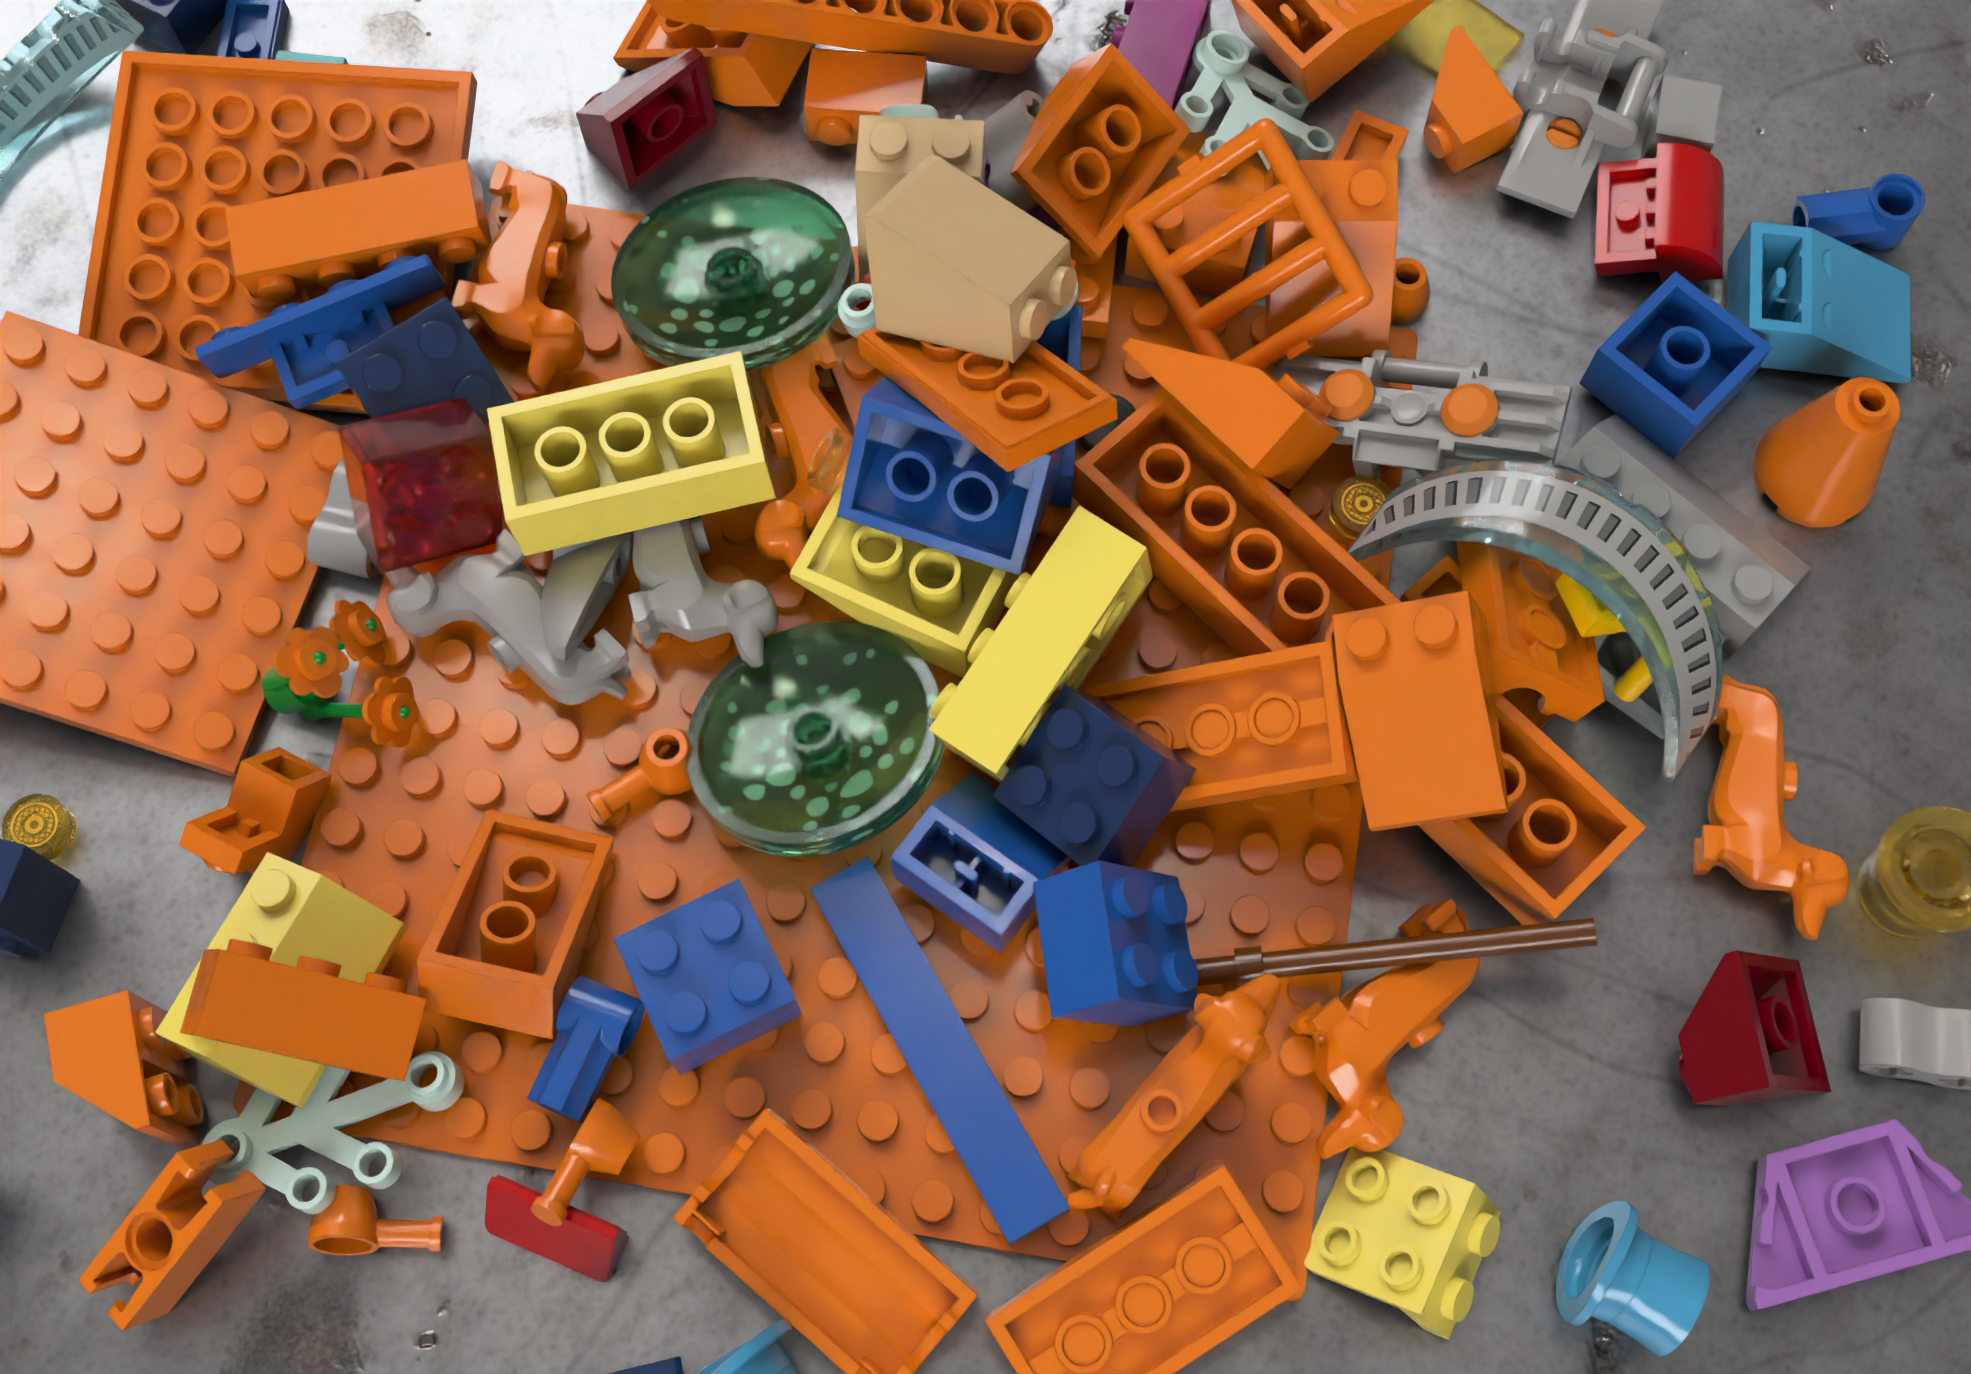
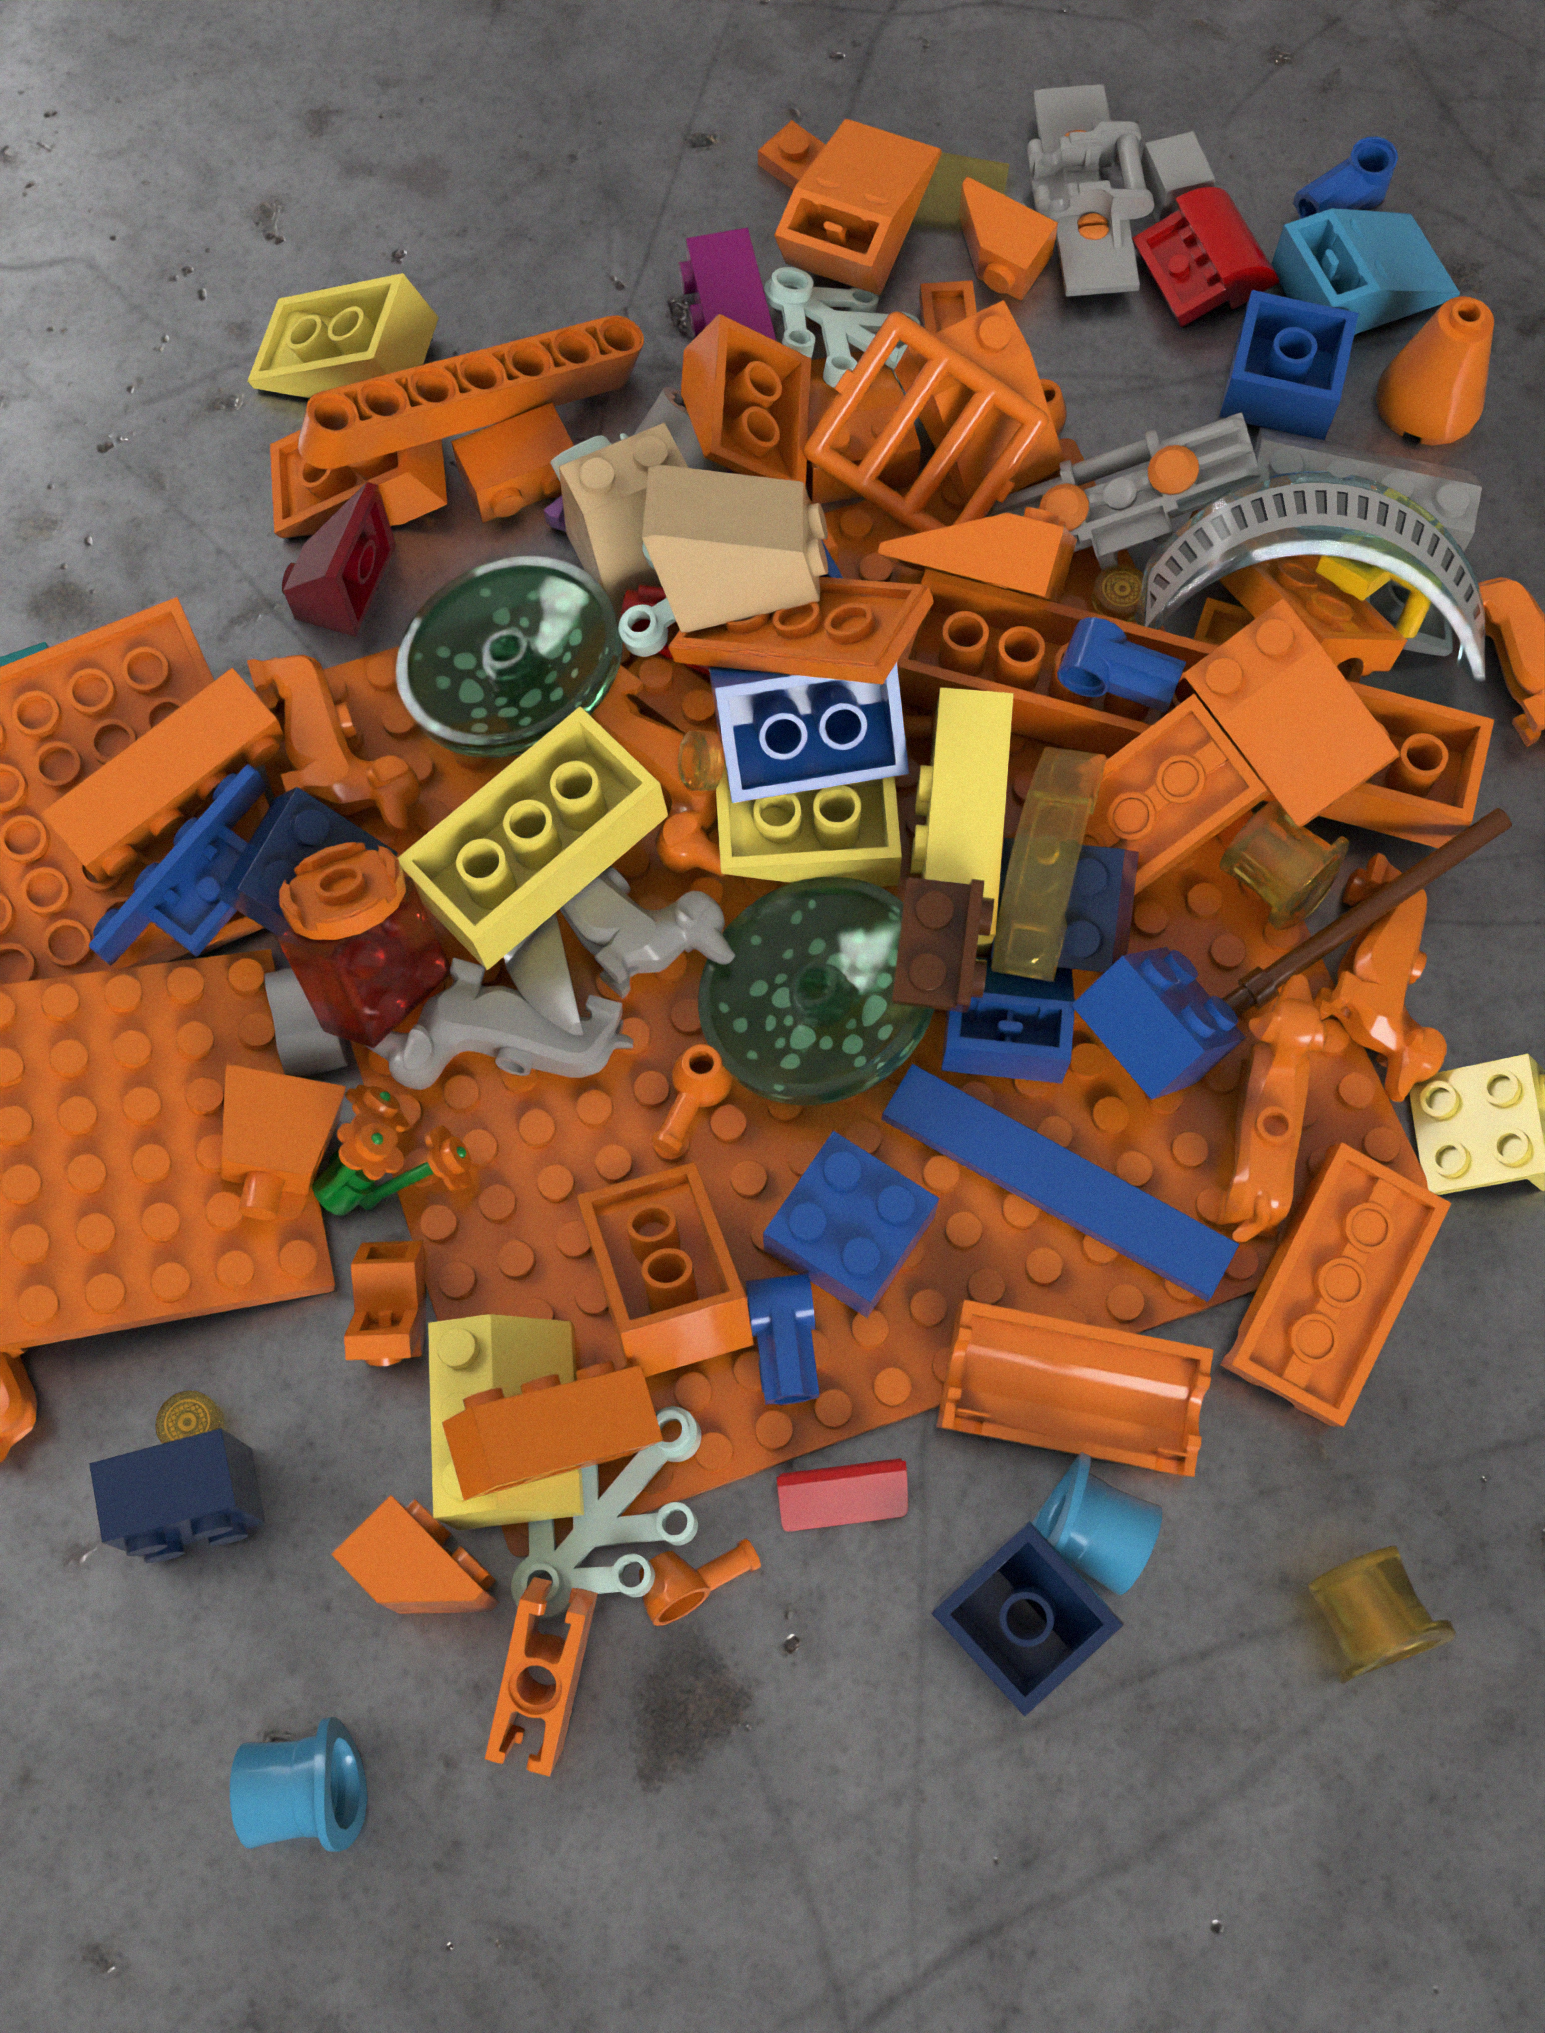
camera: 30 degrees left, 0 degrees up
orange bar [530,1098,640,1226] -> none
none -> orange torso [221,1064,346,1220]
none -> orange tile [279,842,406,940]
none -> reddish brown bracket [891,877,994,1013]
none -> clear yellow slope [991,747,1106,982]
none -> blue piece [1057,617,1186,713]
none -> clear yellow piece [1219,800,1350,930]

